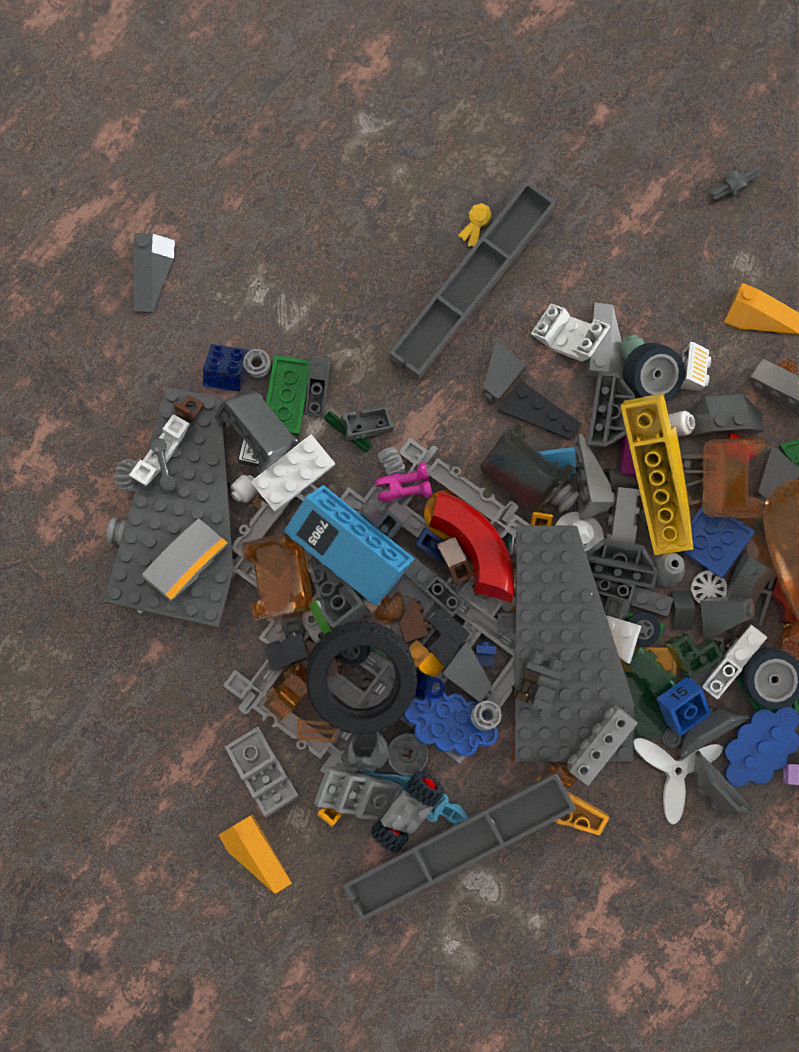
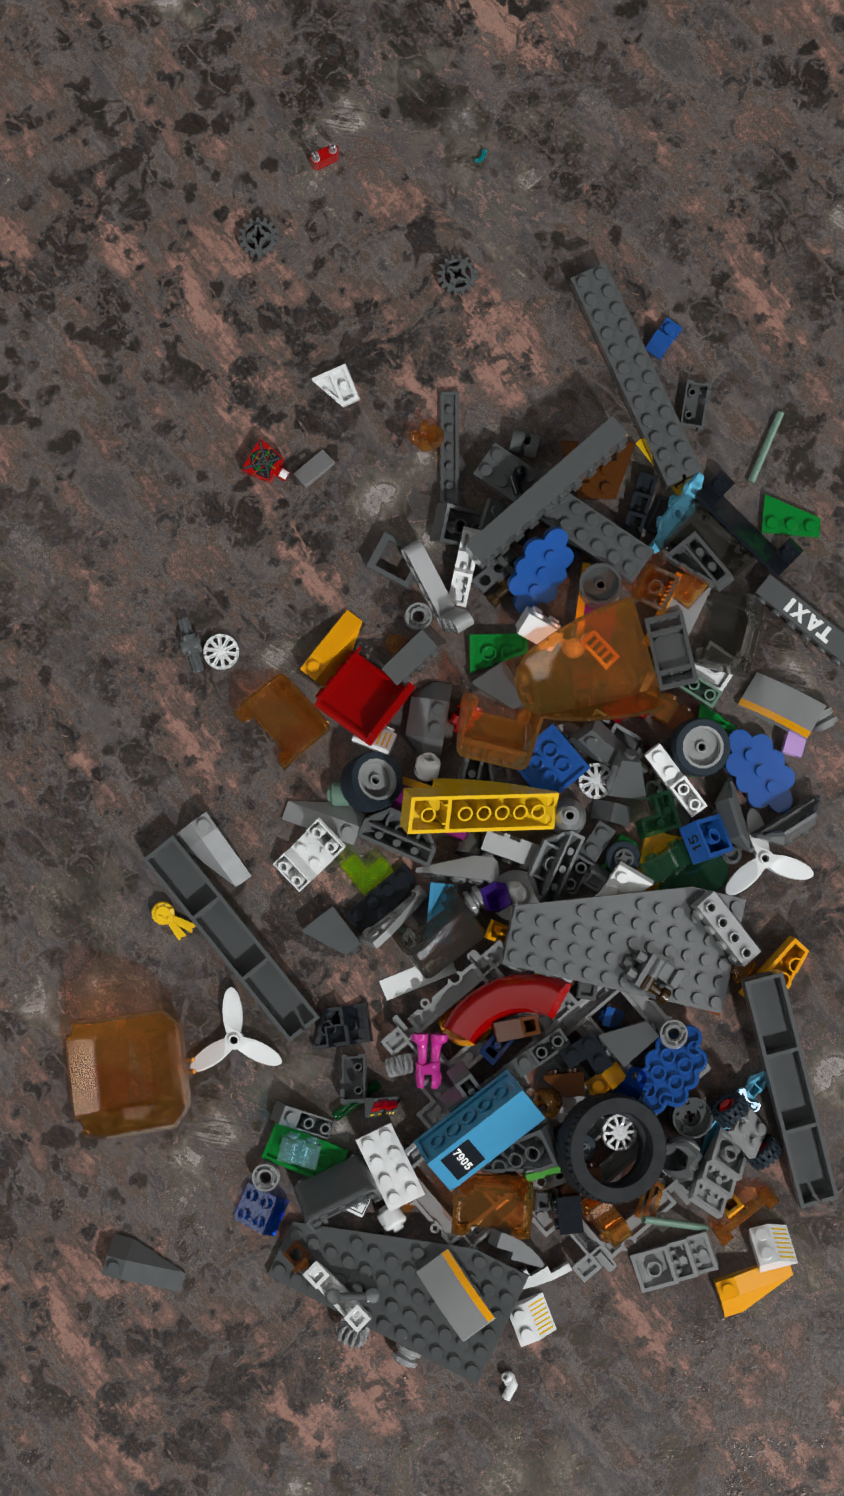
camera: 75 degrees left, 5 degrees up
none -> clear orange windscreen [65,1009,196,1140]
none -> light grey wedge [176,812,252,887]
none -> white piece [190,987,282,1072]
none -> white wheel [203,634,240,670]
none -> clear orange windscreen [233,674,330,770]
none -> clear light blue brick [277,1131,323,1170]
none -> black slope [312,1003,373,1050]
none -> red panel [314,646,416,747]
none -> clear neon green plate [340,853,394,895]
none -> light grey plate [359,885,428,949]
none -> slope [365,1095,401,1118]
none -> white sticker [379,953,457,1001]
none -> dark purple panel [480,881,513,913]
none -> slope [488,1228,545,1268]
none -> white arm [501,1371,518,1401]
none -> white slope [510,1292,557,1347]
none -> white slope [520,1261,572,1289]
none -> white wheel [601,1114,637,1151]
none -> sand green bar [641,1215,709,1231]
none -> clear orange plate [712,1186,780,1247]
none -> white slope [749,1224,798,1273]

